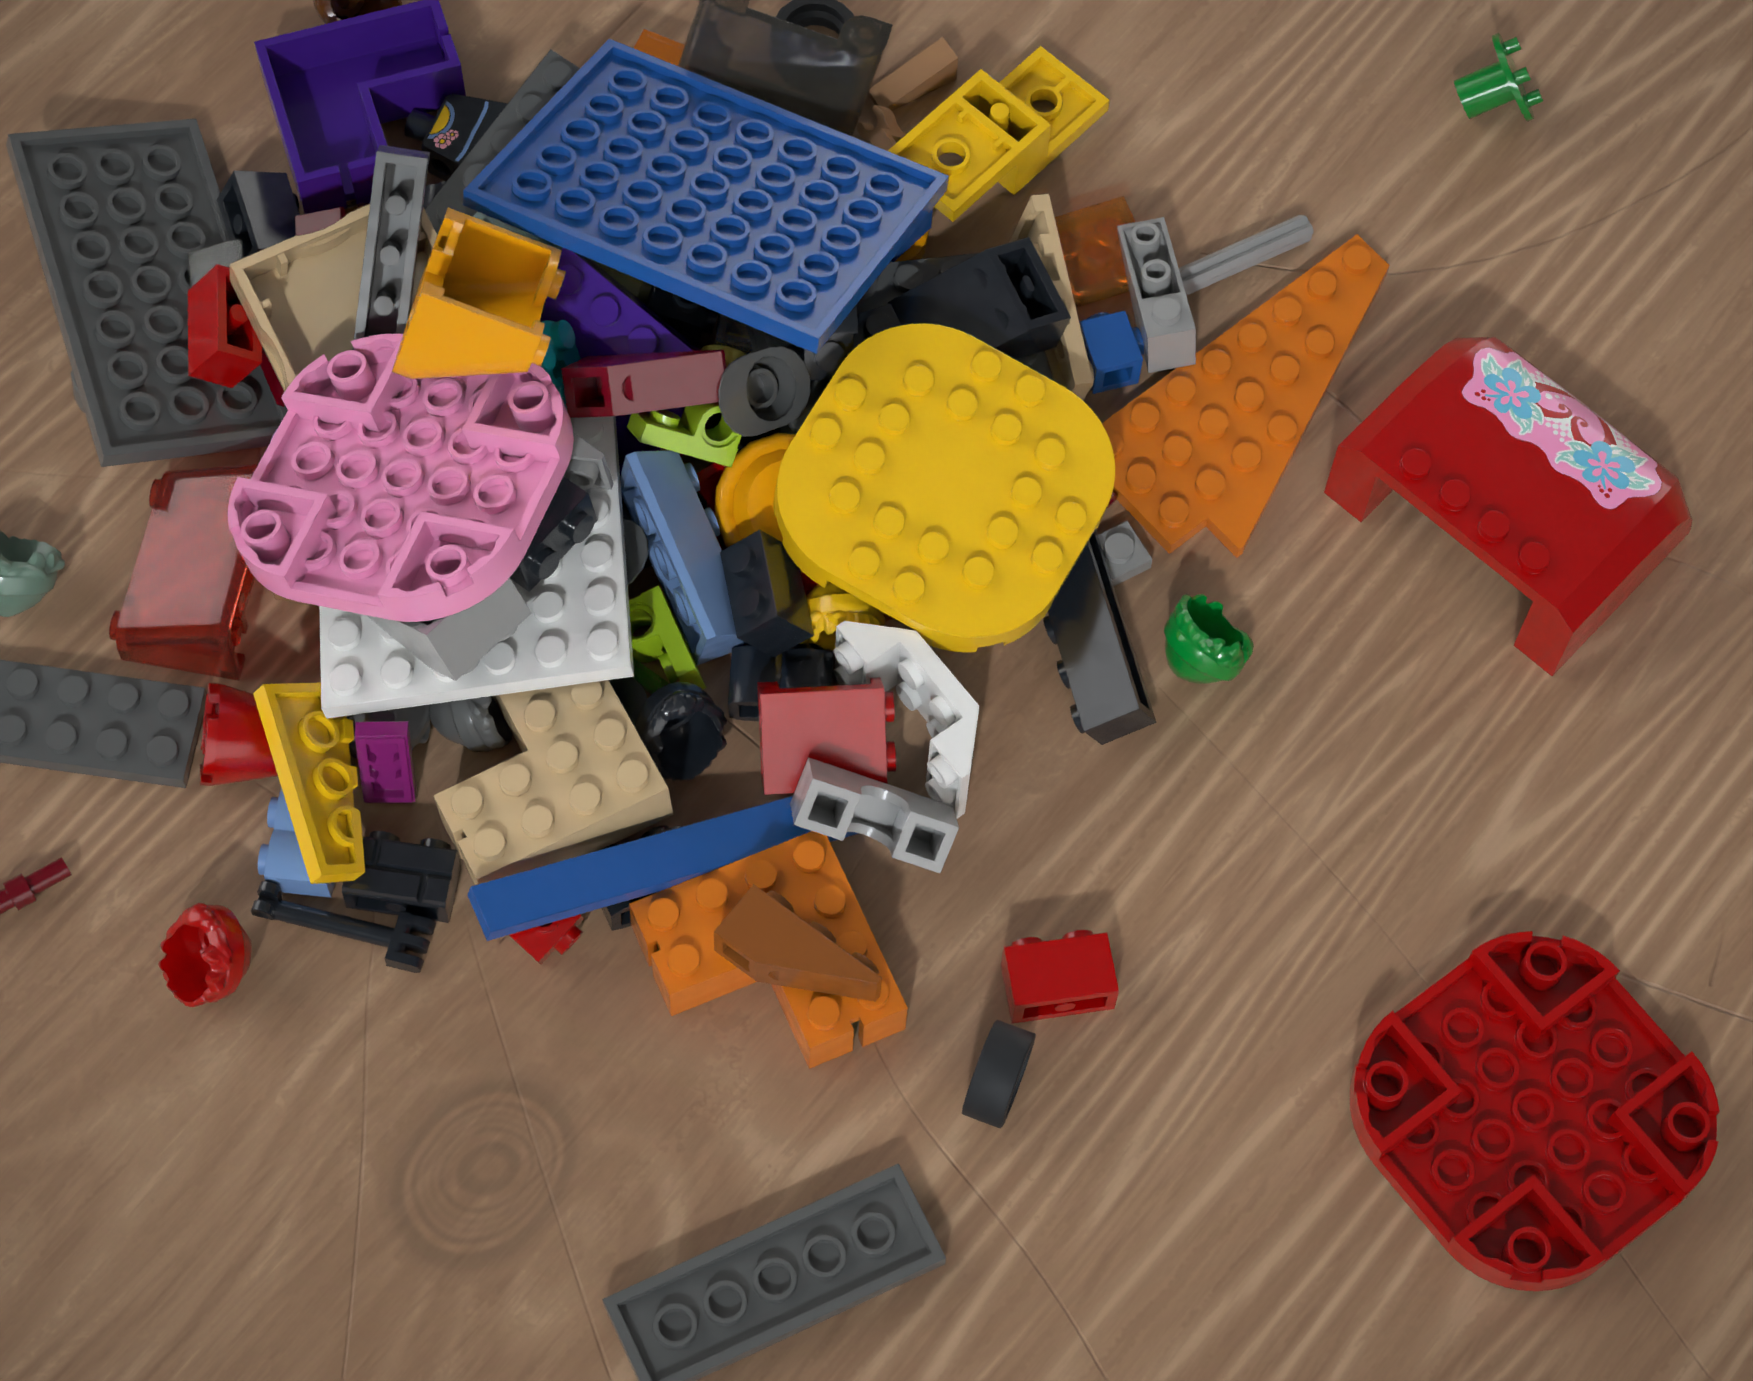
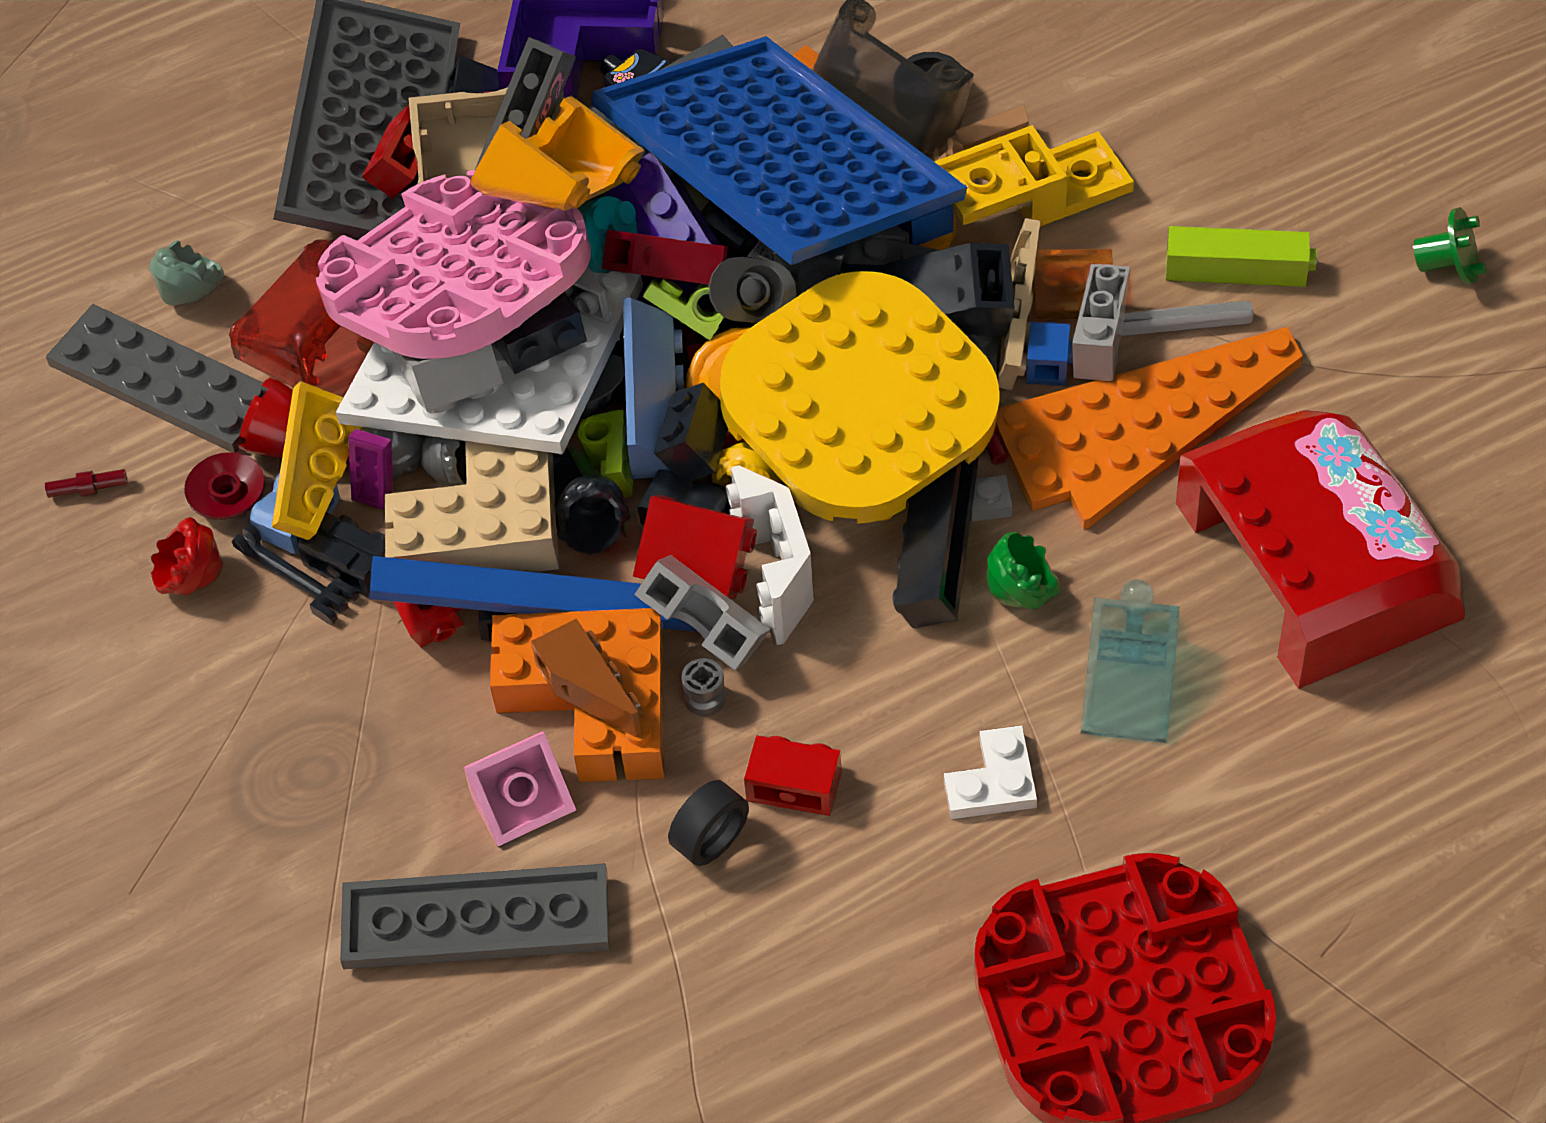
camera: 30 degrees right, 10 degrees down
none -> dark red dish [184,452,265,520]
none -> bright pink slope [464,731,576,846]
none -> flat silver wheel [681,658,726,716]
none -> white plate [944,726,1037,819]
none -> clear light blue slope [1080,579,1180,743]
none -> lime brick [1166,226,1317,287]

